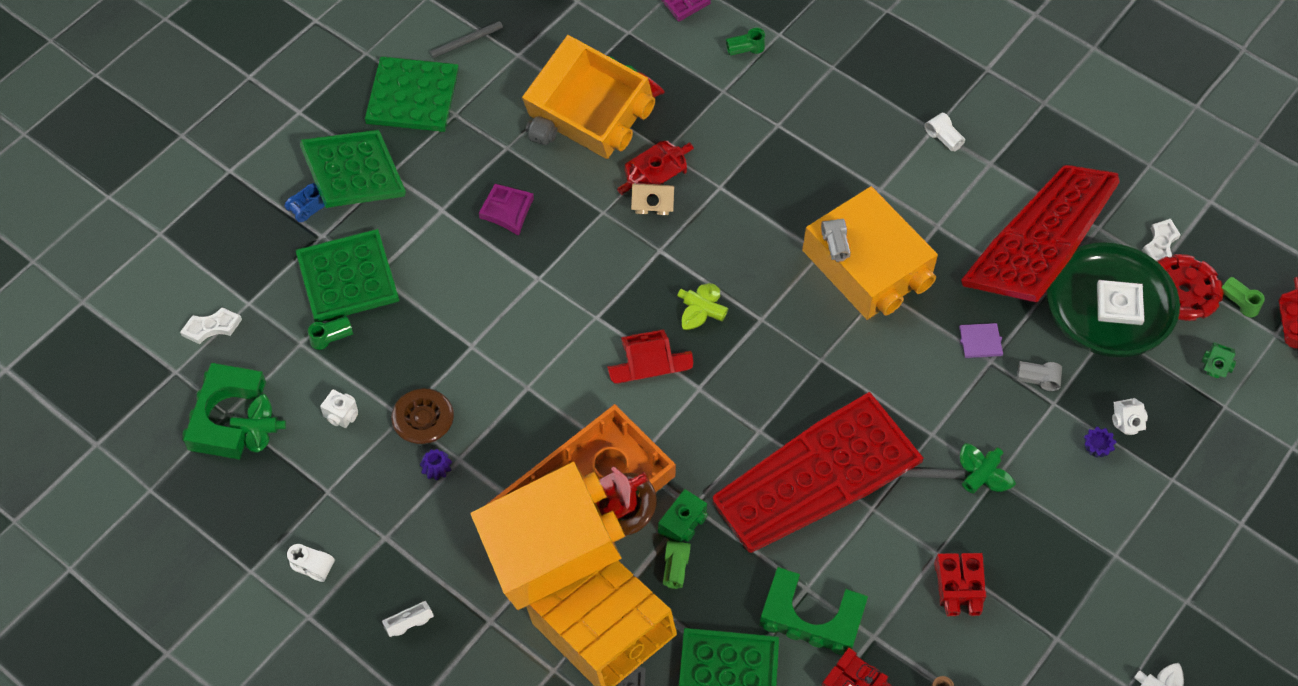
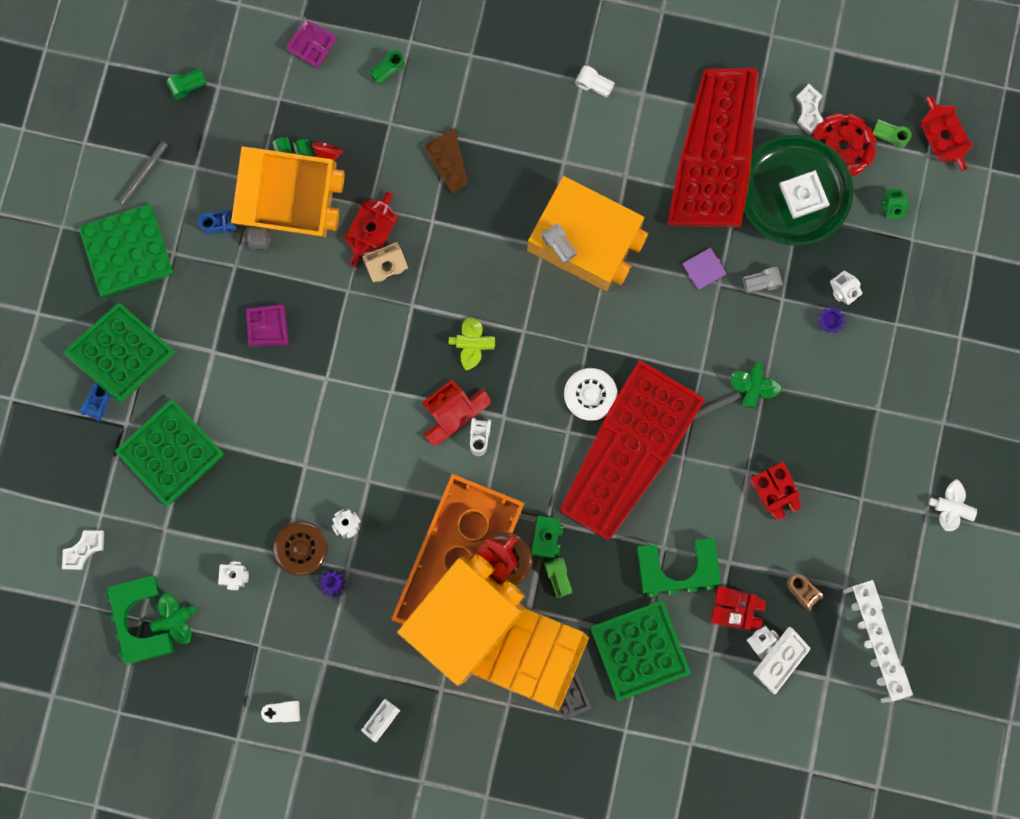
camera: 30 degrees left, 20 degrees up
green piece [308,316,353,350] -> none
none -> blue piece [199,210,237,235]
none -> white brick [331,509,361,539]
none -> reddish brown wing [423,128,468,194]
none -> white piece [470,418,491,456]
none -> white wheel [564,368,617,420]

